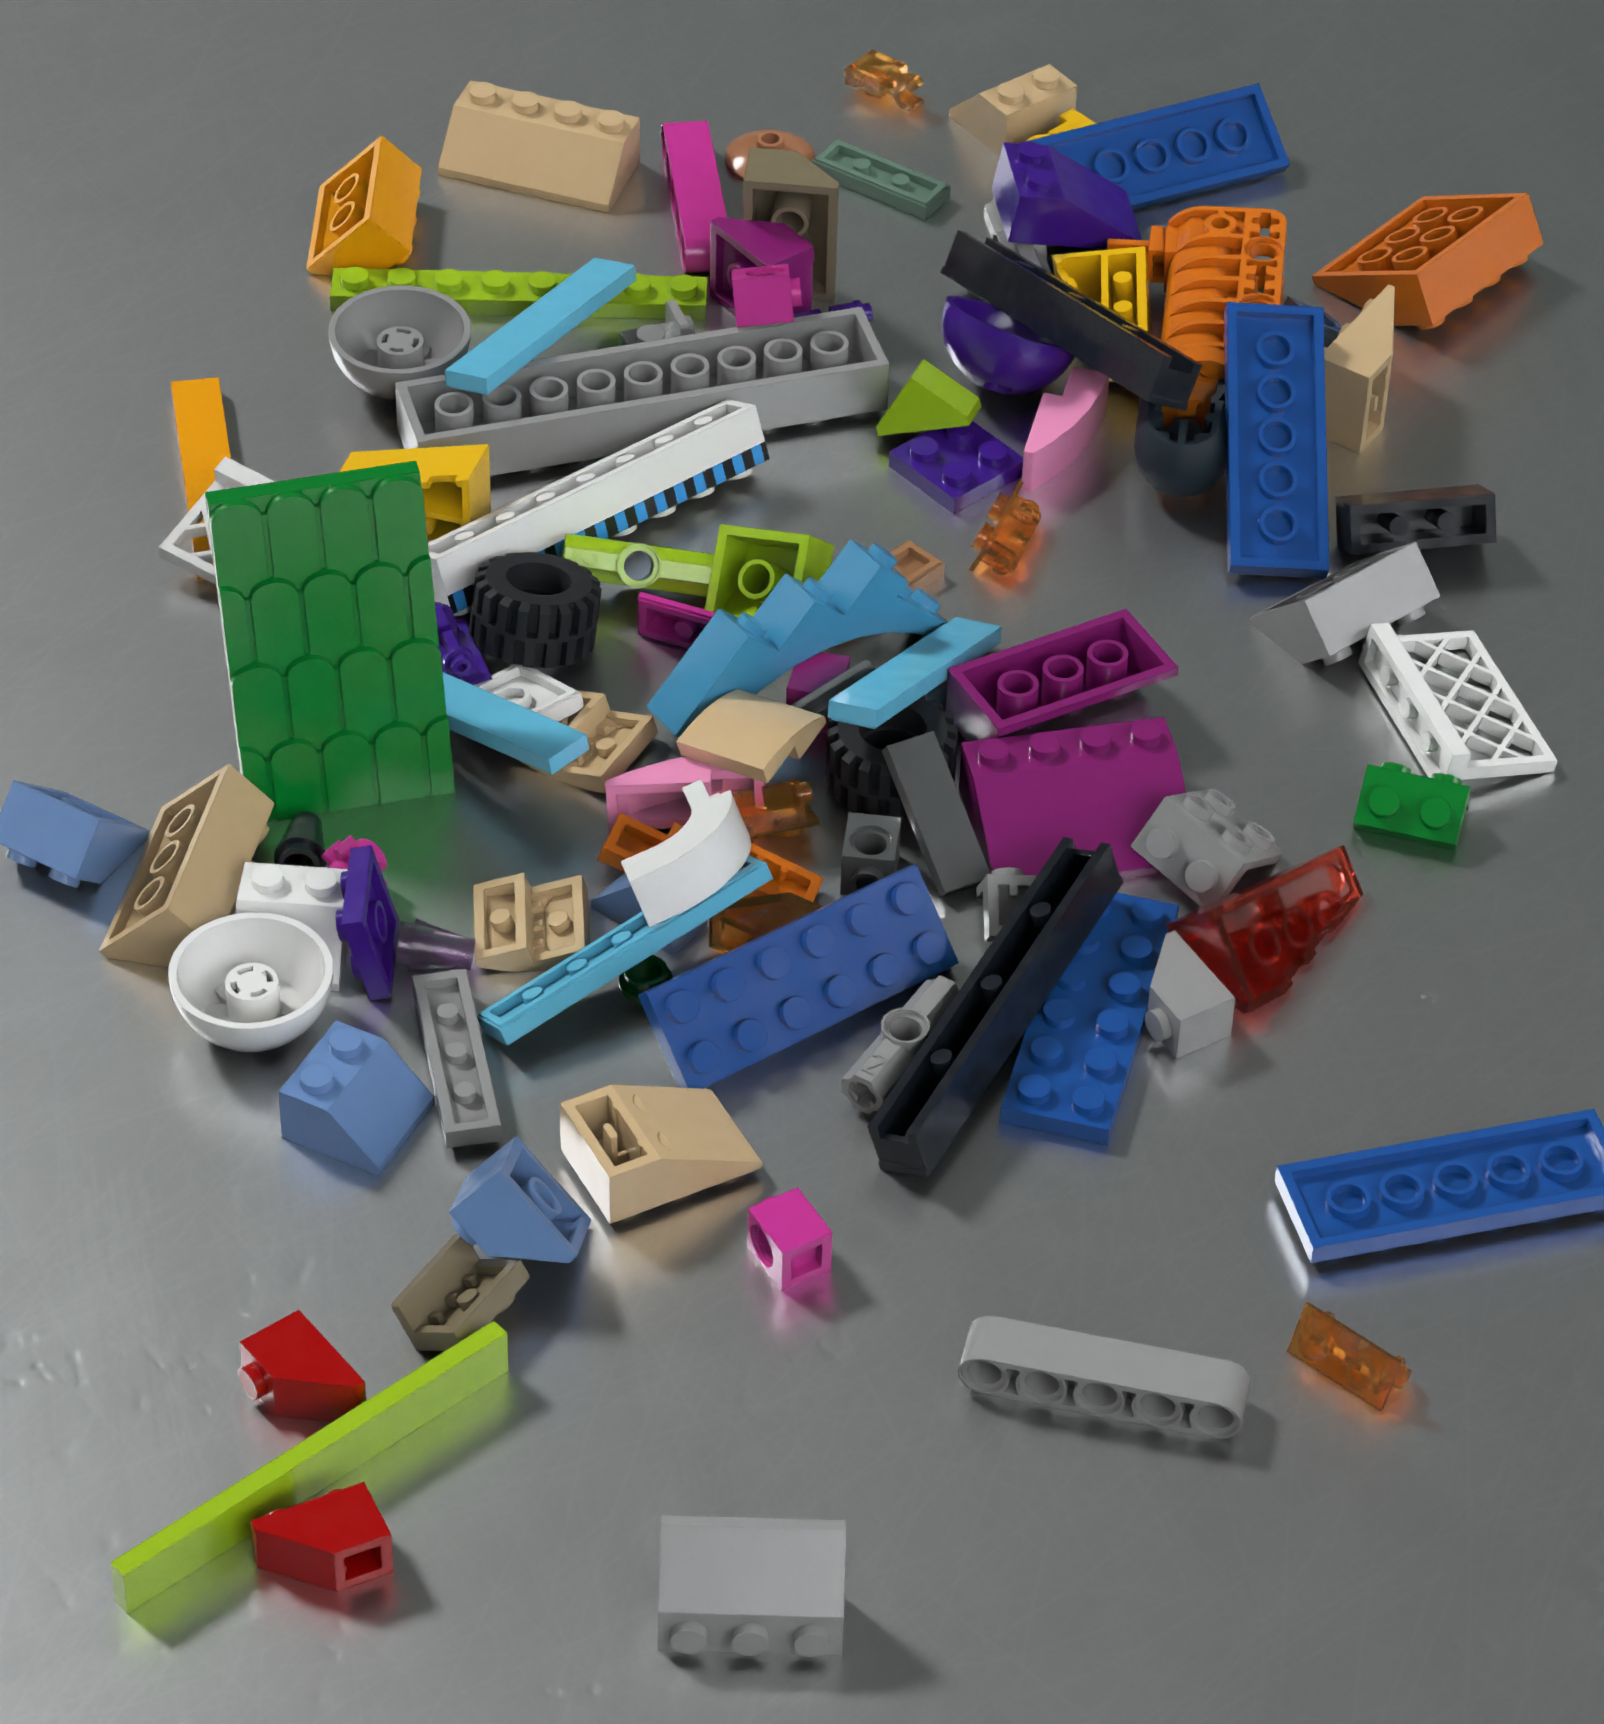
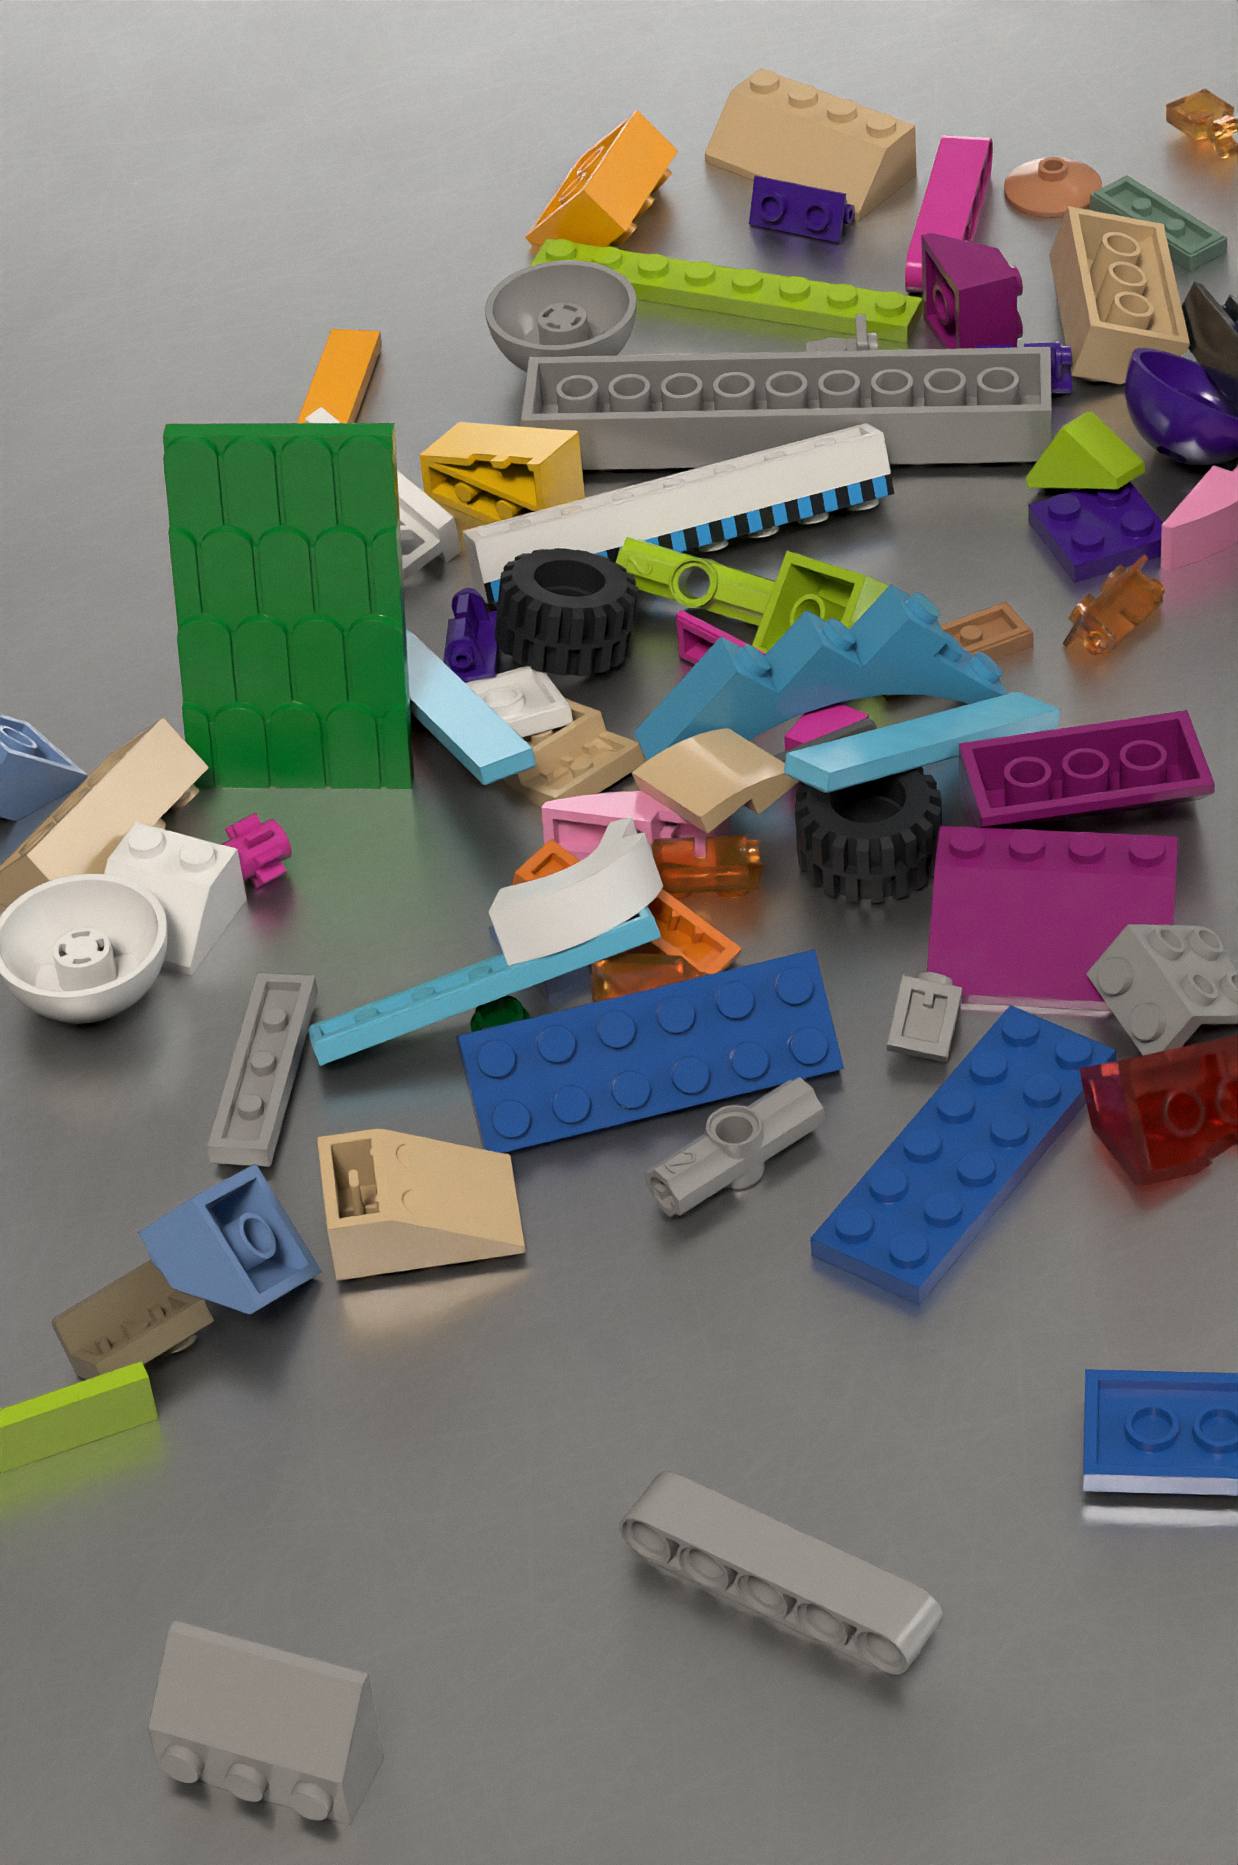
camera: 25 degrees right, 0 degrees up
black cone [274,811,327,867] -> none
medium blue slope [278,1020,435,1176] -> none
dark purple plate [335,845,400,1001] -> none
clear purple cone [394,918,476,971] -> none
medium azure tile [445,257,636,395] -> none
tan slope [473,872,590,972] -> none
dark pink brick [731,264,802,327] -> none
dark tan slope [743,147,839,302] -> none
dark pink brick [747,1187,832,1291] -> none
dark grey brick [840,812,901,895] -> none
black tile [867,837,1124,1178] -> none
dark grey tile [882,731,991,897] -> none
light grey slope [1145,931,1235,1059] -> none
clear orange hinge [1287,1302,1412,1411] -> none
none -> dark purple hinge [749,175,855,243]
none -> tan slope [1049,206,1190,384]

